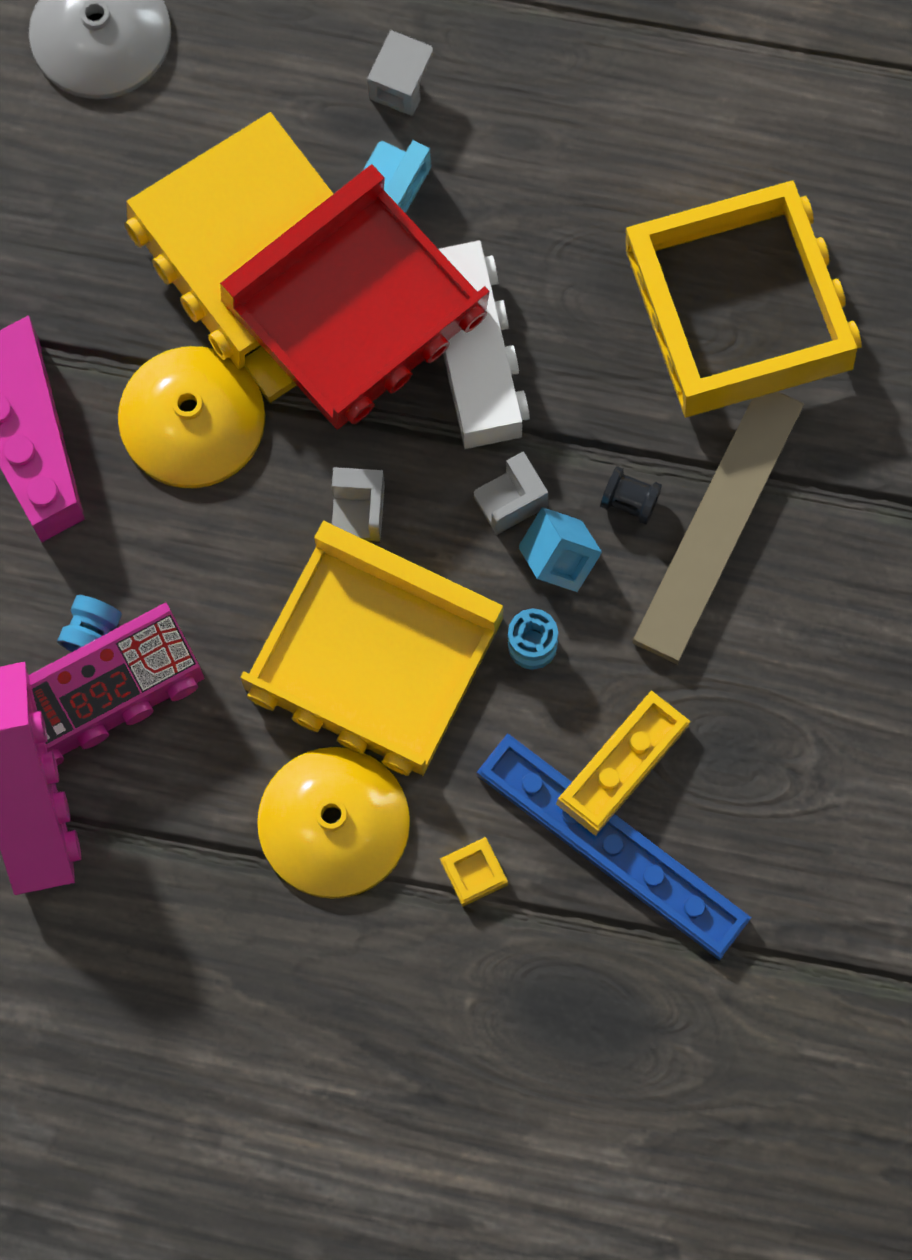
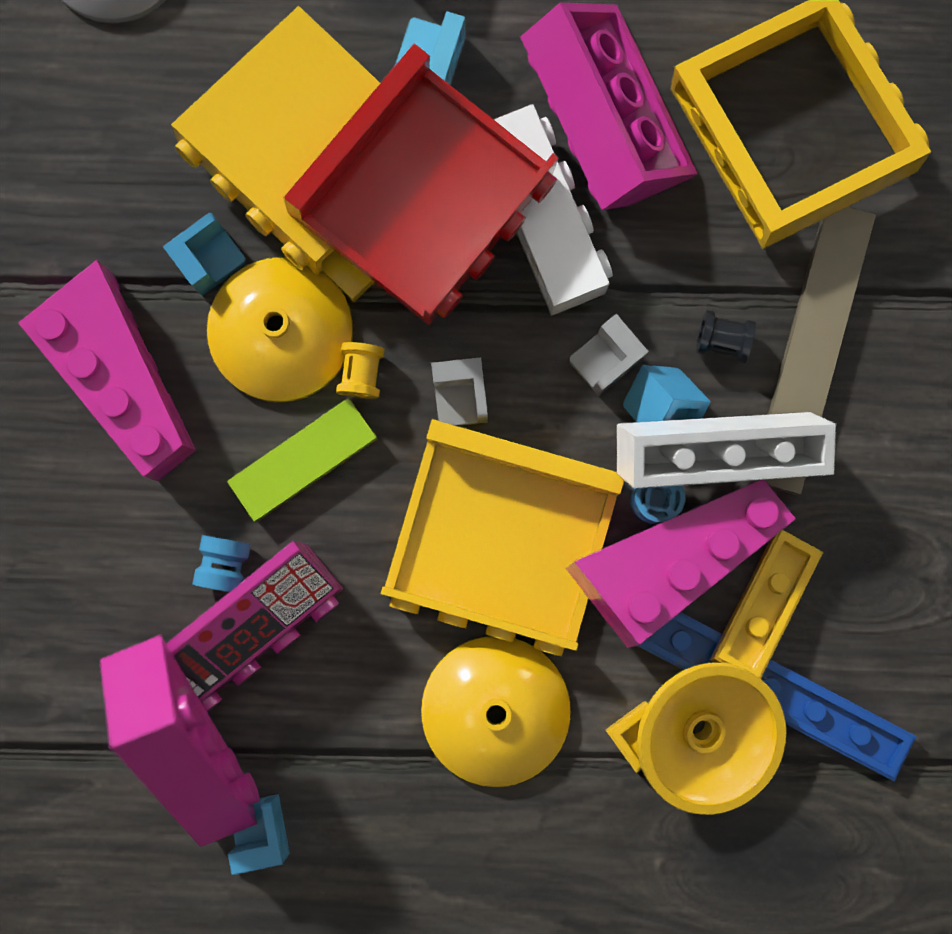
camera: 10 degrees left, 10 degrees up
none -> dark azure panel [163,212,247,296]
none -> lime tile [227,398,378,522]
none -> dark azure panel [228,794,290,875]
none -> yellow bush [336,342,385,399]
none -> dark pink slope [520,2,698,210]
none -> dark pink wedge [565,479,796,648]
none -> white brick [617,412,836,488]
none -> yellow dish [637,663,786,815]

